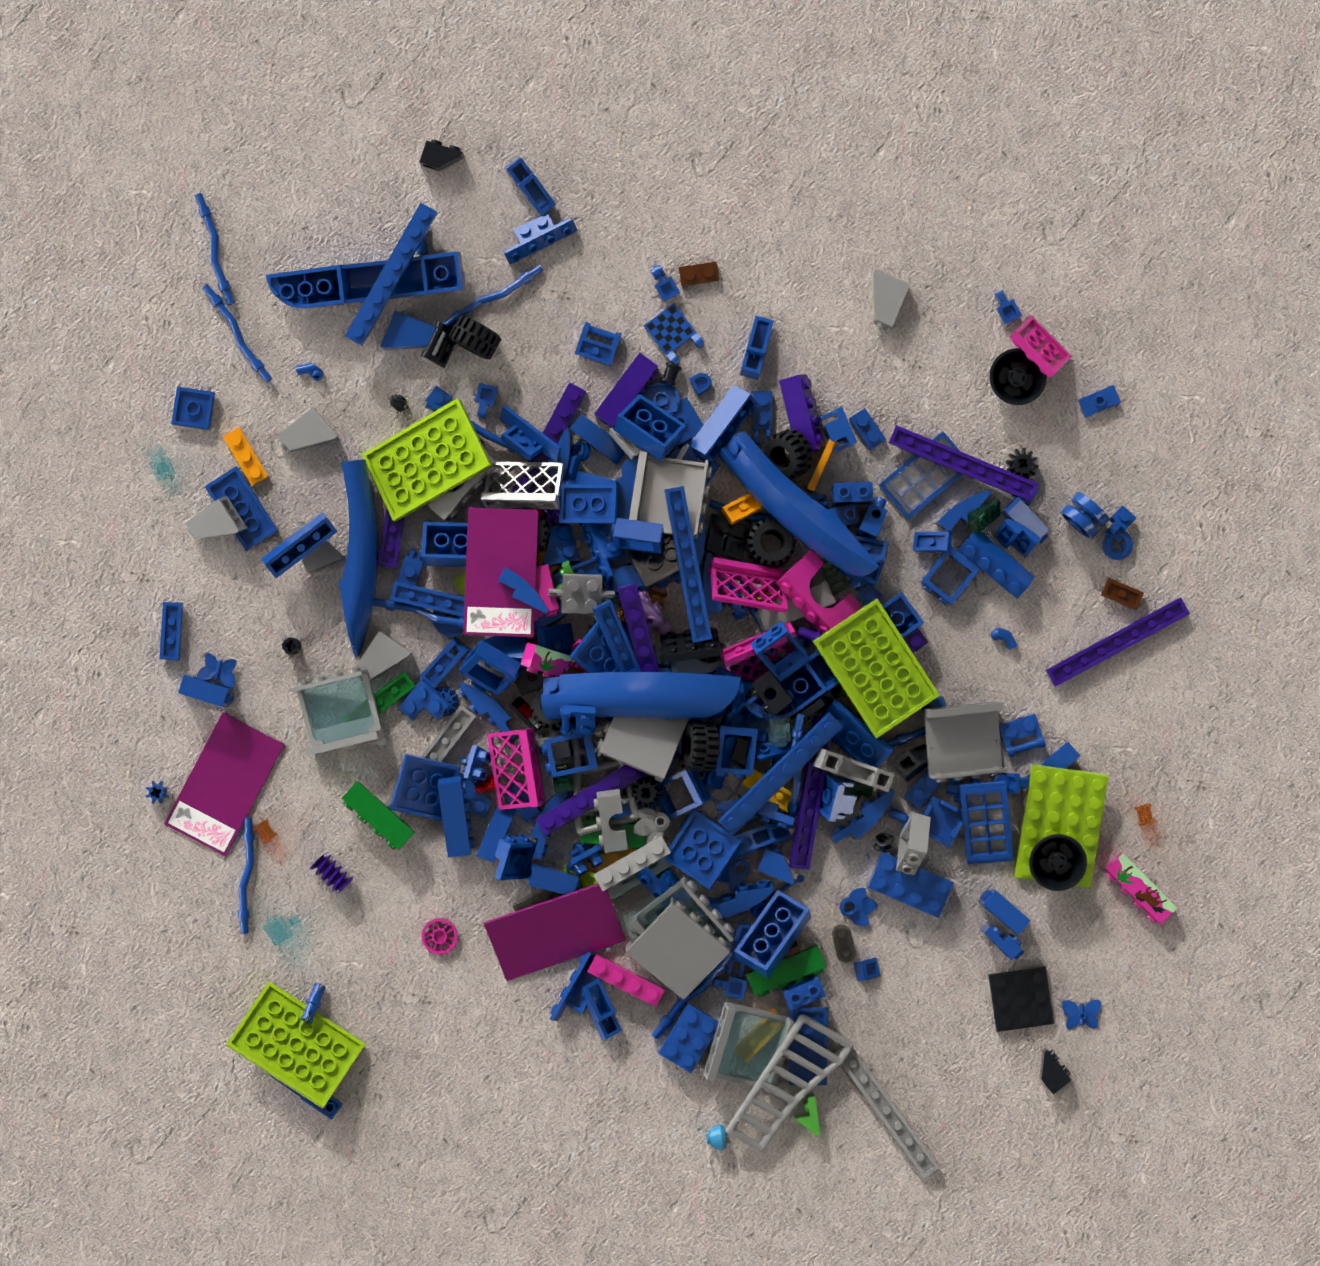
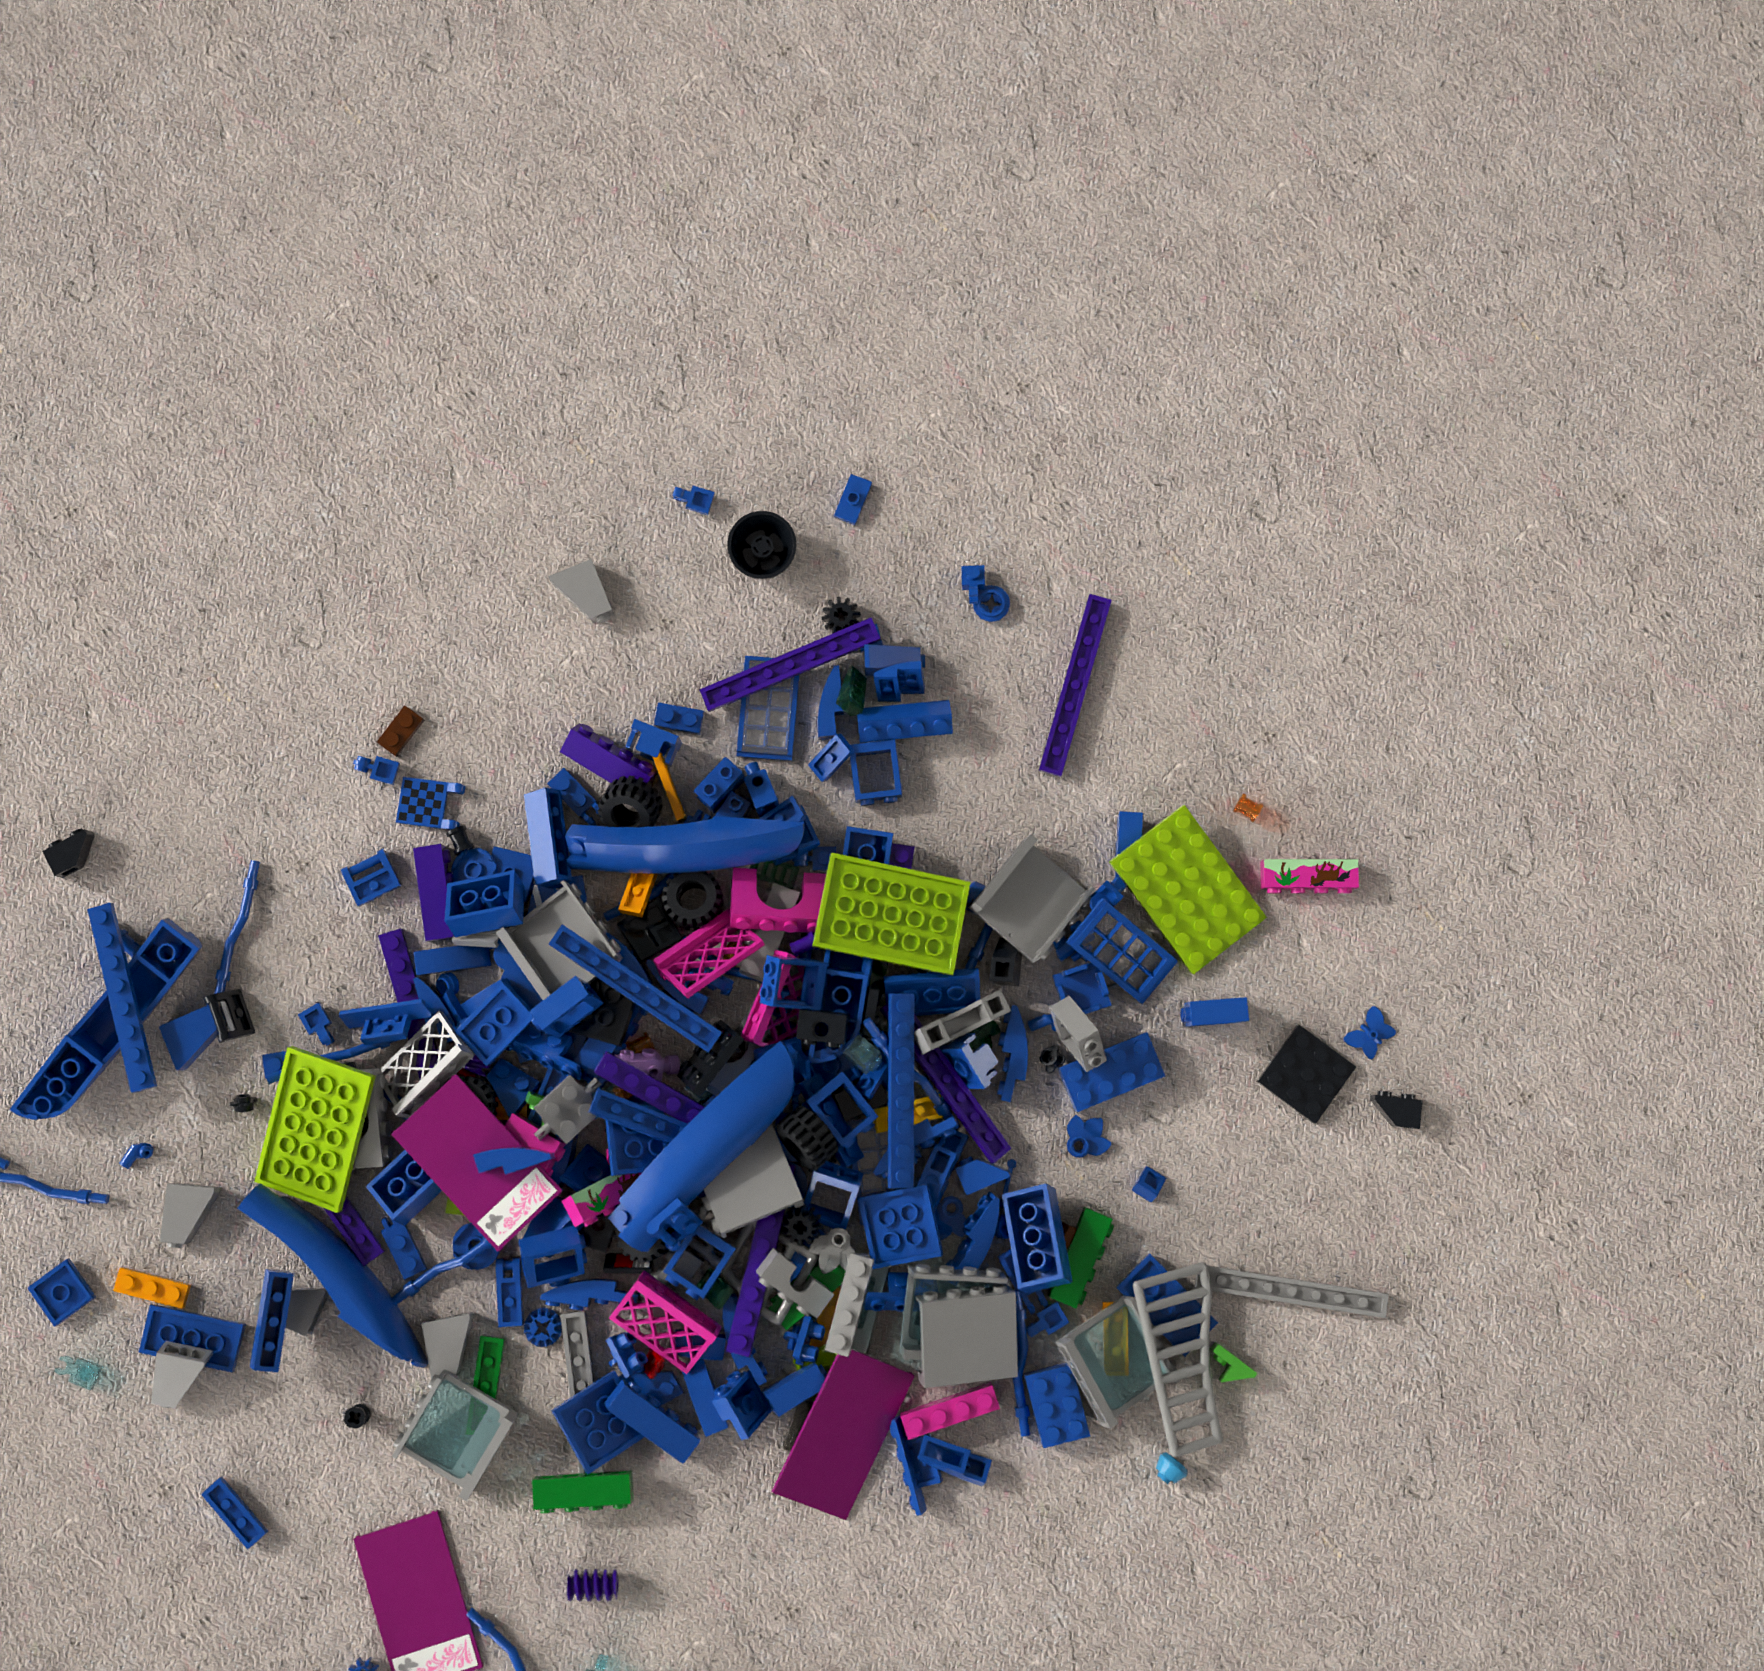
camera: 50 degrees left, 5 degrees down
blue window [178,675,235,707] -> none
blue piece [196,653,237,688] -> none
clear orange bush [253,819,278,844] -> none
blue plate [390,581,465,617] -> none
blue plate [399,679,451,721] -> none
dark pink wheel [422,918,458,954] -> none
black tyre [449,315,502,360] -> none
blue slope [504,157,556,216] -> none
blue bracket [504,212,577,264] -> none
blue tile [689,373,711,396] -> none
blue slope [740,316,774,380] -> none
blue window [782,975,826,1011] -> none
clear smoke plate [832,924,856,963] -> none
blue hinge [904,768,941,808] -> none
blue plate [981,924,1024,960] -> none
blue arm [991,628,1018,650] -> none
blue plate [999,714,1046,758] -> none
dark pink plate [1010,316,1072,378] -> none
black piece [1029,834,1087,891] -> none
blue wheel [1060,492,1110,540] -> none
reddish brown plate [1100,578,1144,611] -> none

